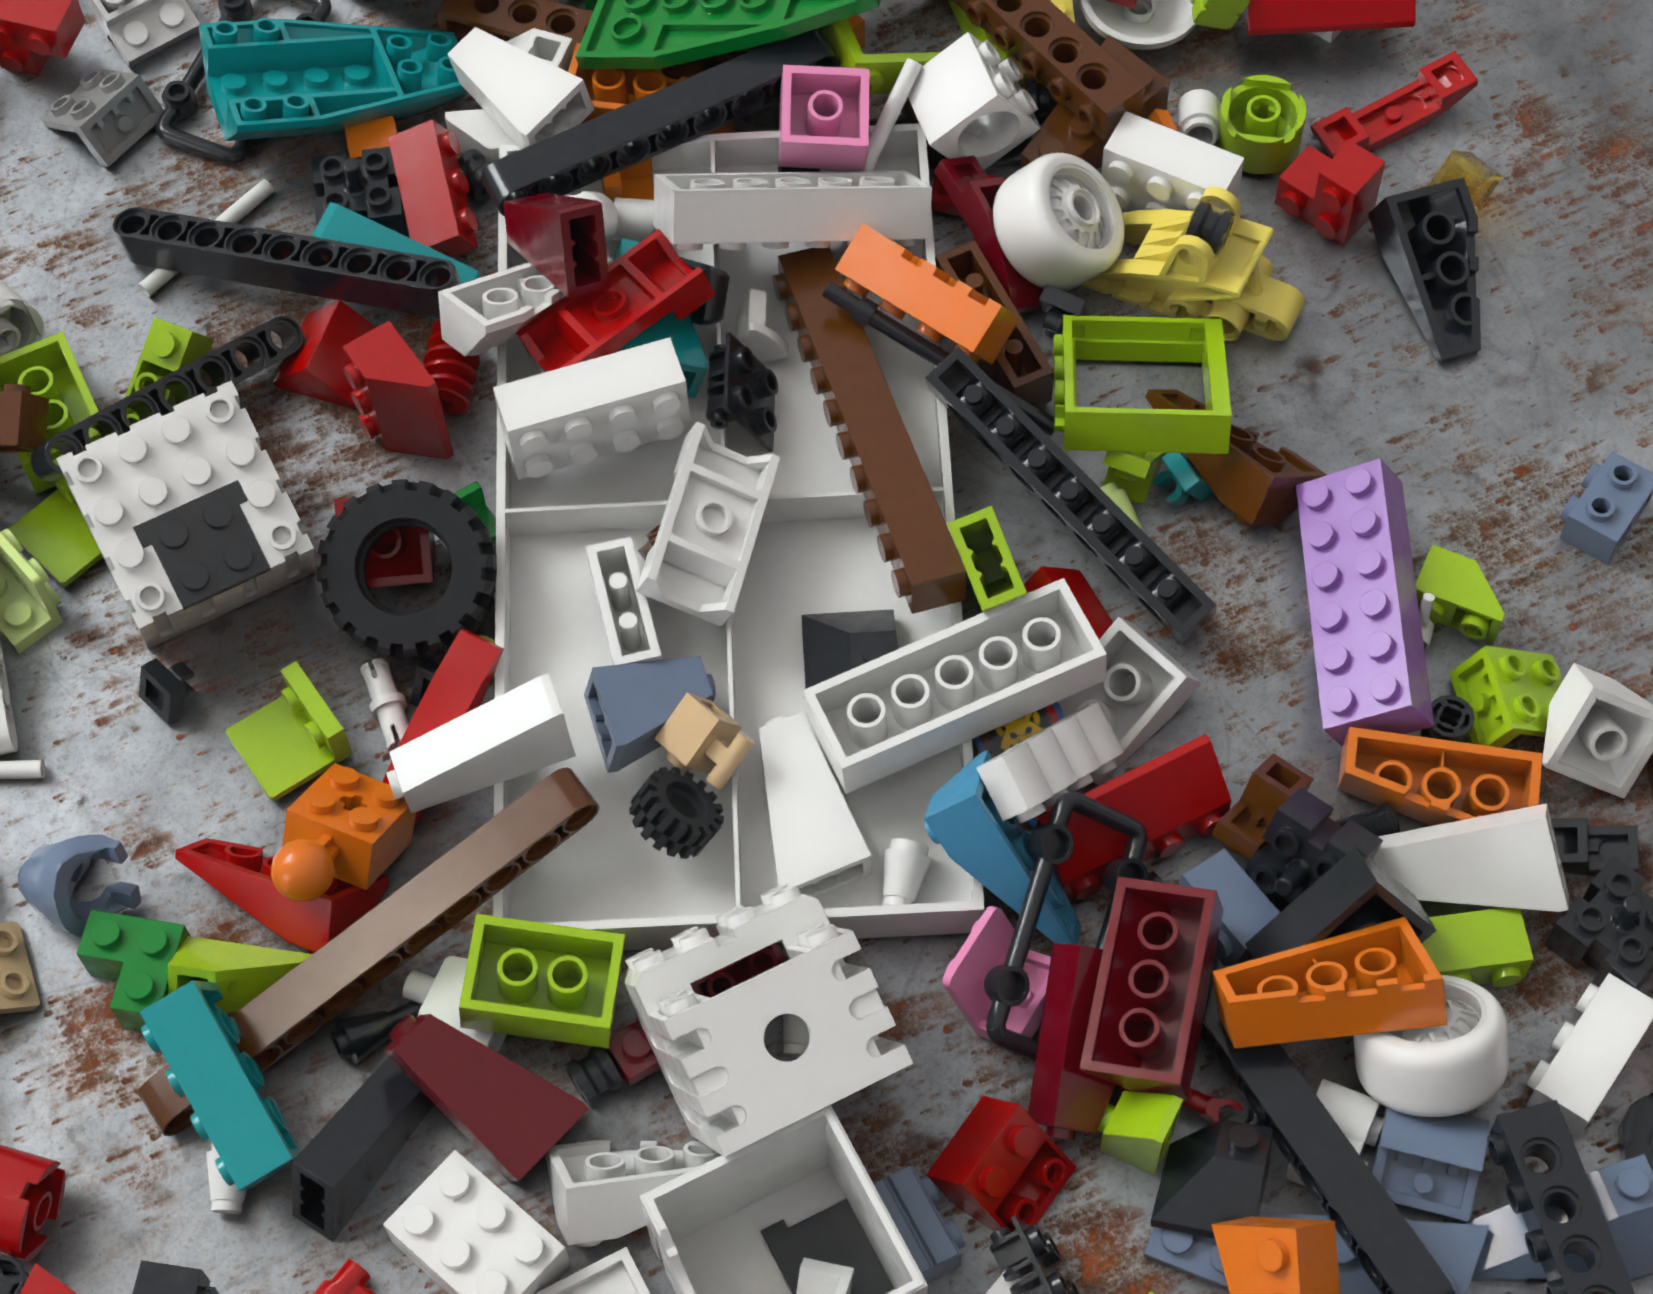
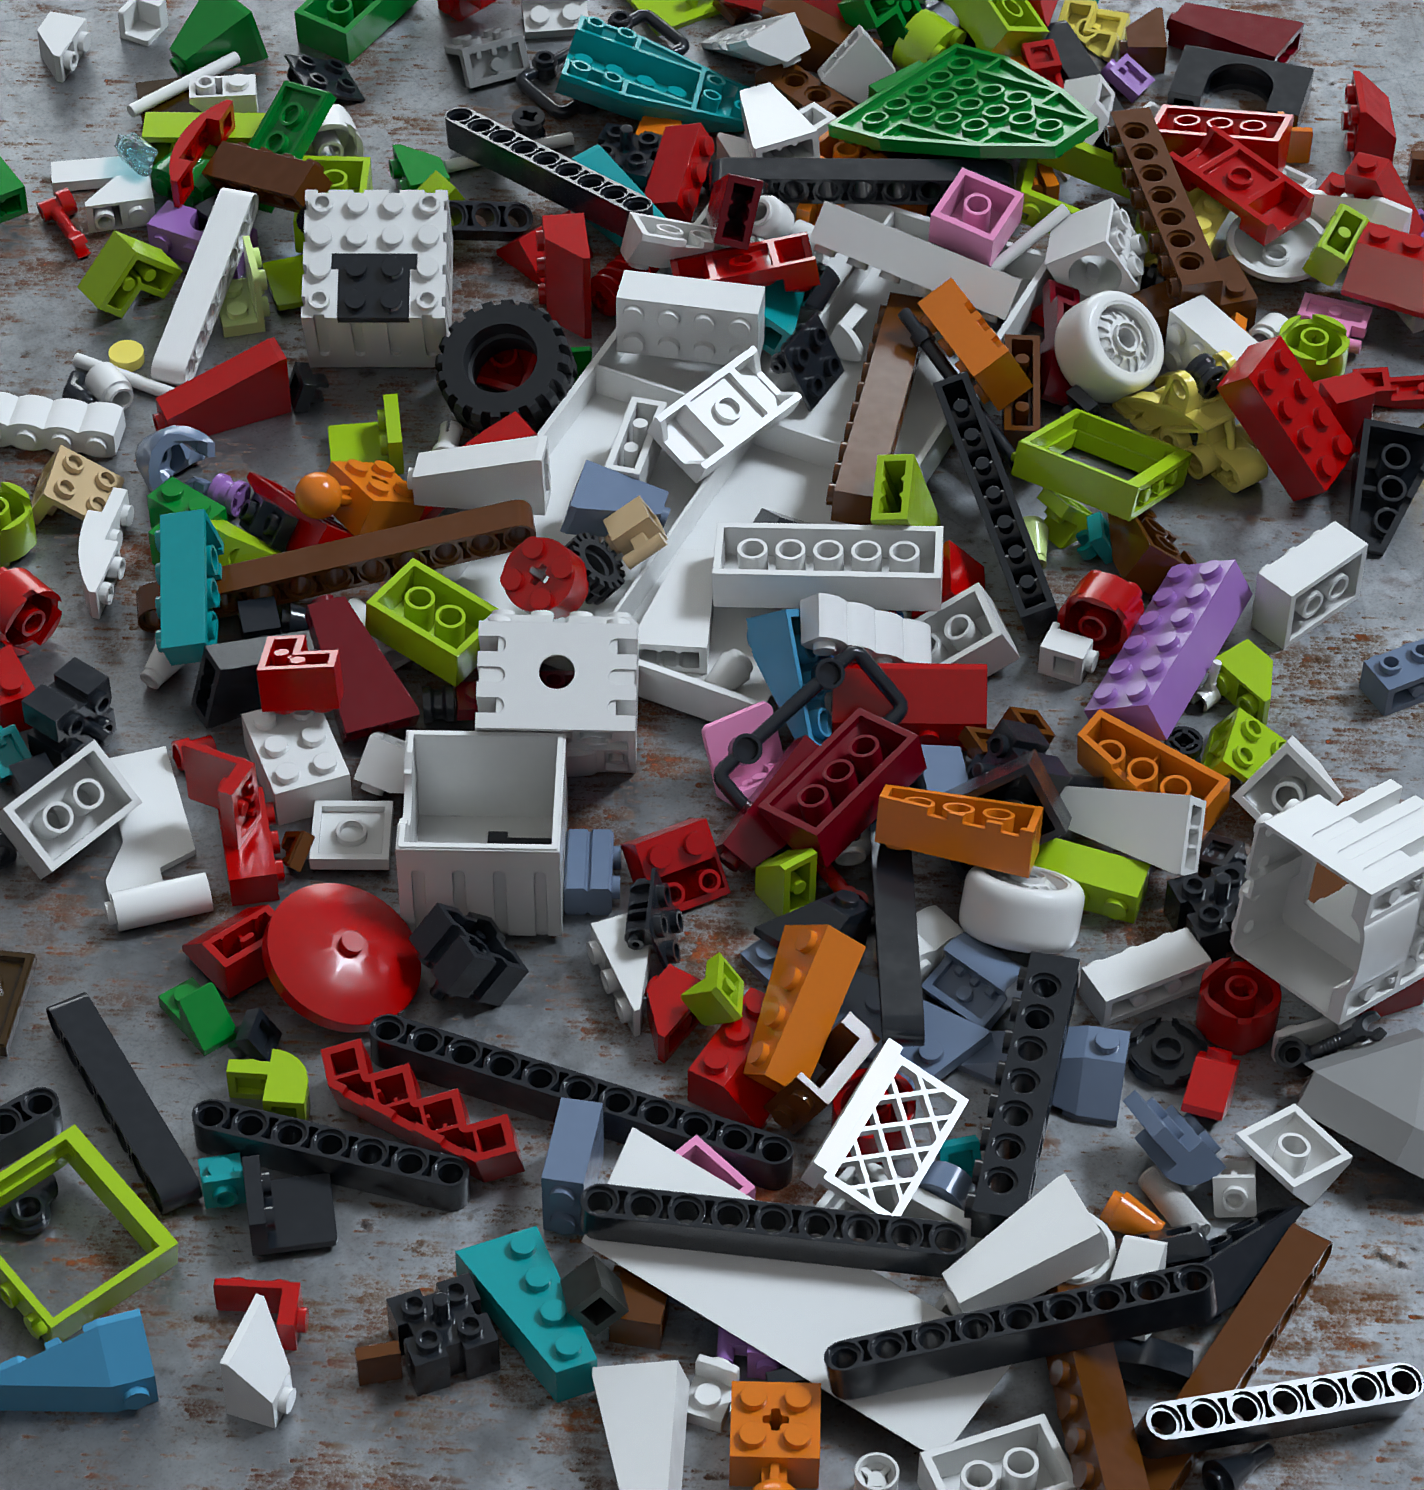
camera: 25 degrees right, 15 degrees down
none -> white slope [78,487,134,619]
none -> red slope [152,337,292,436]
none -> medium lavender wheel [207,473,251,517]
none -> black brick [237,596,282,640]
none -> black slope [238,492,299,553]
none -> red brick [256,635,344,715]
none -> green slope [388,144,450,193]
none -> red brick [500,536,589,619]
none -> black wheel [512,106,546,140]
none -> white brick [1038,621,1099,685]
none -> red brick [1057,570,1144,660]
none -> red brick [1216,335,1357,502]
none -> white brick [1251,521,1368,650]
none -> bright pink plate [1297,292,1373,355]

